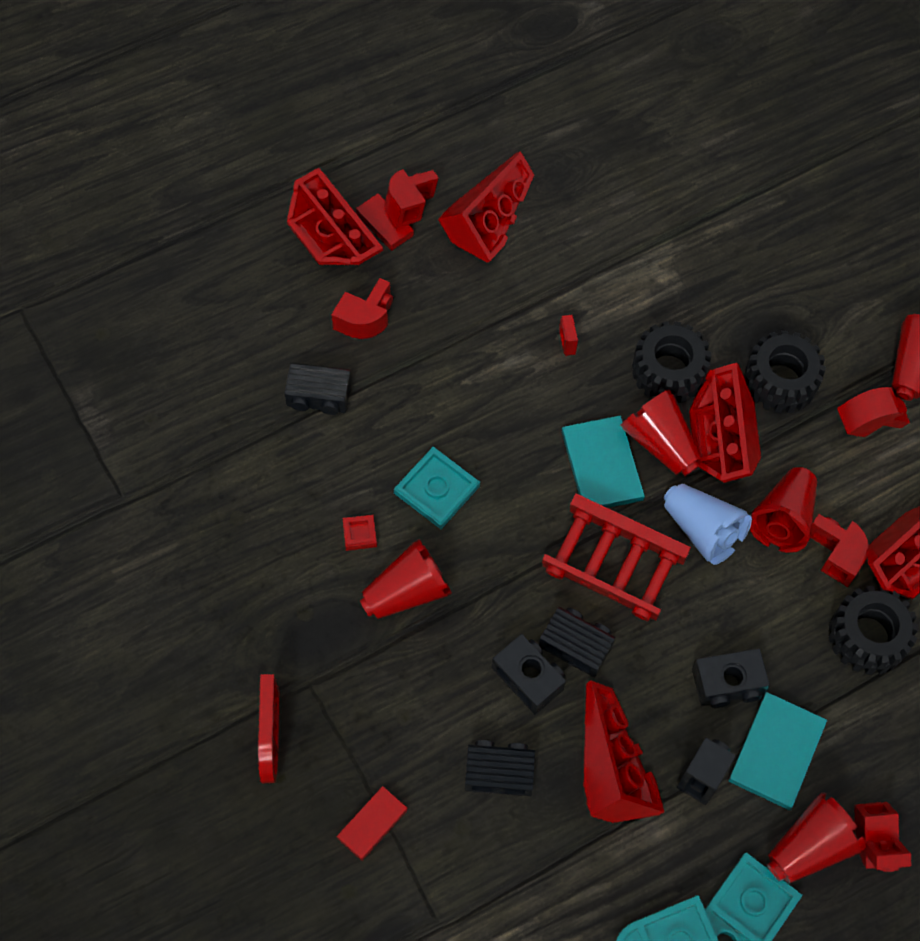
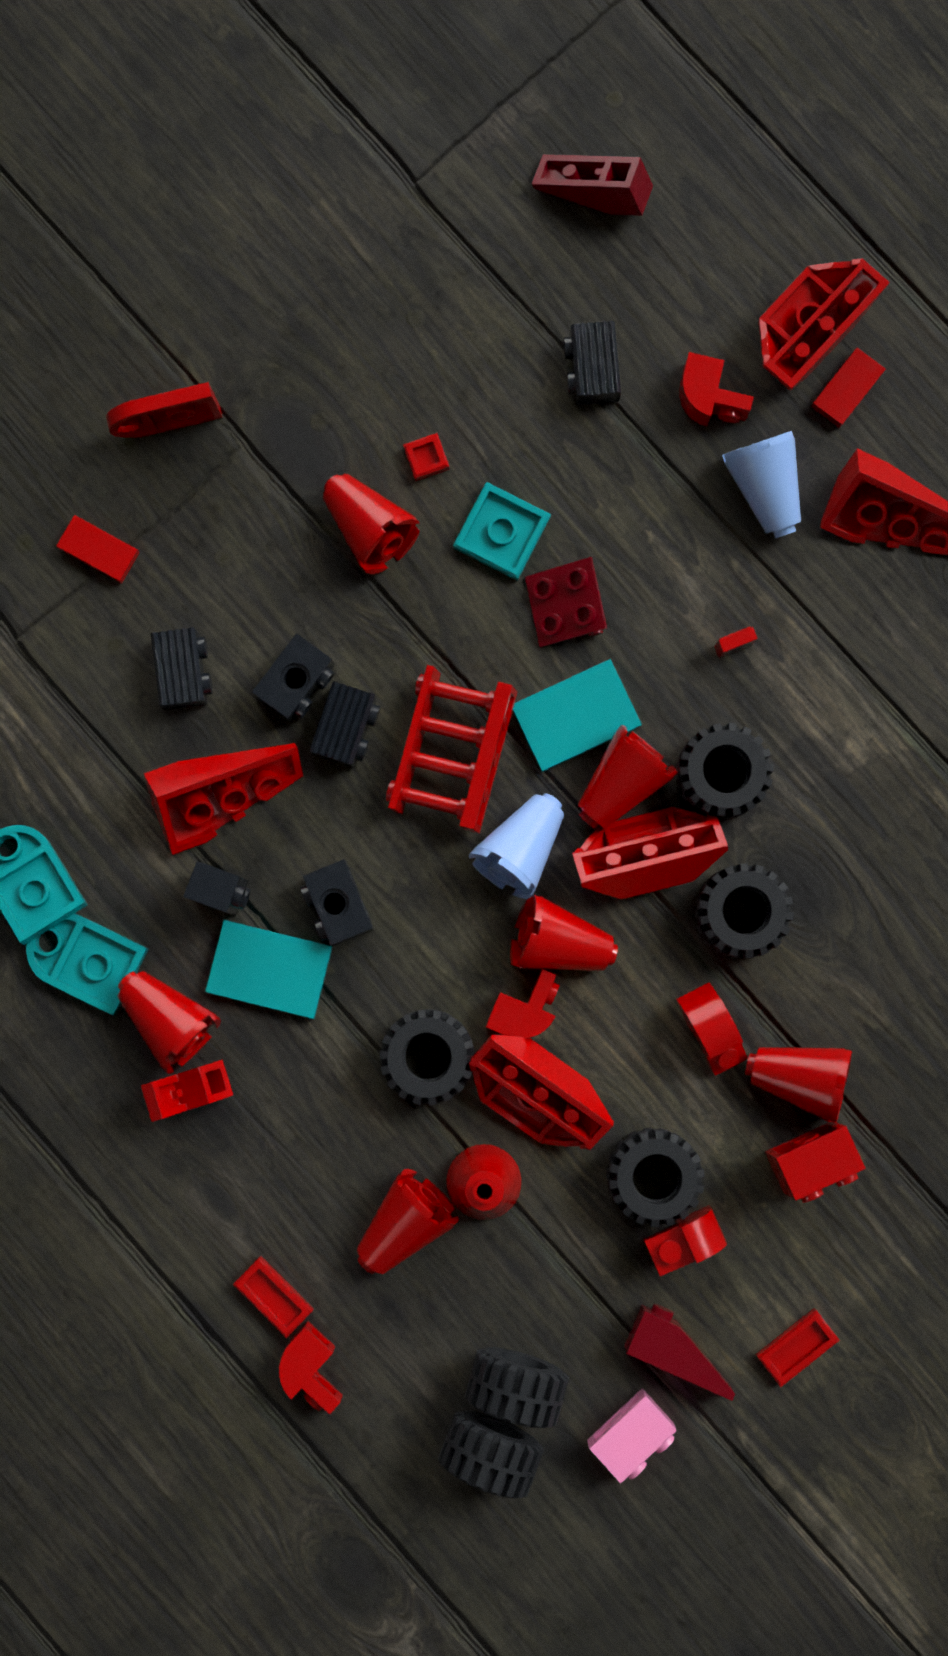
camera: 80 degrees right, 20 degrees up
red brick [384,169,439,228] -> none
none -> dark red hinge [525,557,607,647]
none -> dark red slope [532,154,653,216]
none -> light blue cone [722,431,801,538]

